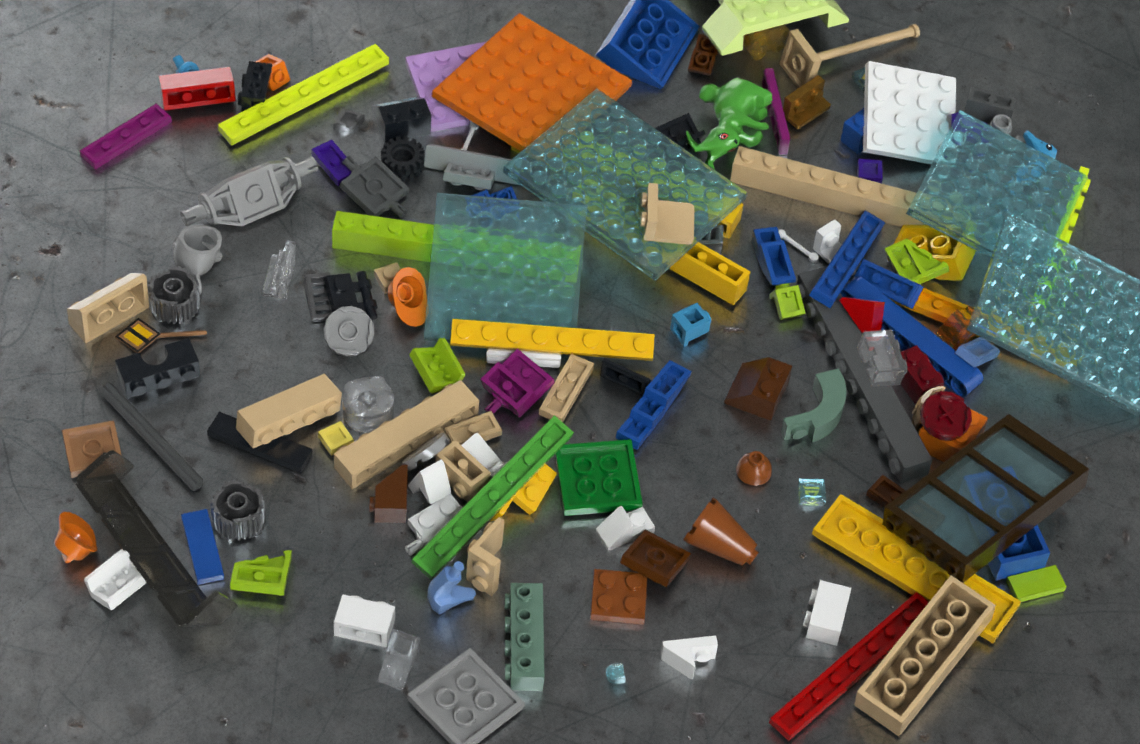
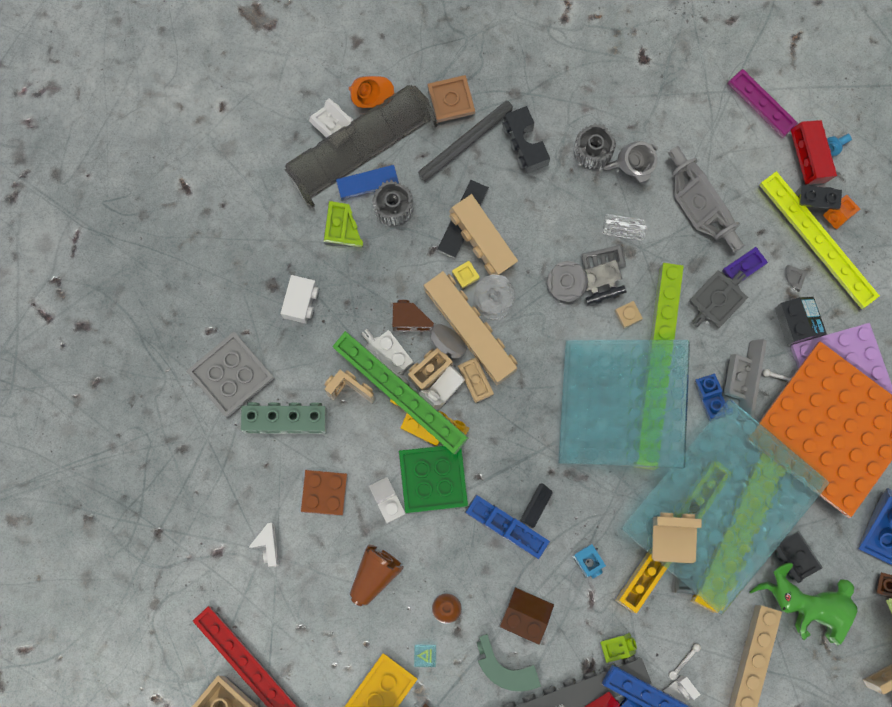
camera: 95 degrees right, 25 degrees up
tan slope [67,273,149,344] -> none
piece [115,318,207,353] -> none
clear slope [377,629,420,690] -> none
black tyre [381,136,425,182] -> none
orange piece [387,267,429,327] -> none
white slope [408,459,451,504] -> none
lime bracket [409,338,465,393] -> none
medium blue animal [427,561,476,615] -> none
yellow plate [450,319,655,361] -> none
magenta plate [480,349,555,418] -> none
white axle [486,348,561,368] -> none
tan plate [539,354,594,422] -> none
clear light blue hinge [606,662,626,685] -> none
reddish brown plate [620,529,691,587] -> none
blue slope [751,227,796,285] -> none
magenta tile [762,68,790,155] -> none
pearl gold bracket [783,75,831,129] -> none
white brick [803,580,851,646] -> none

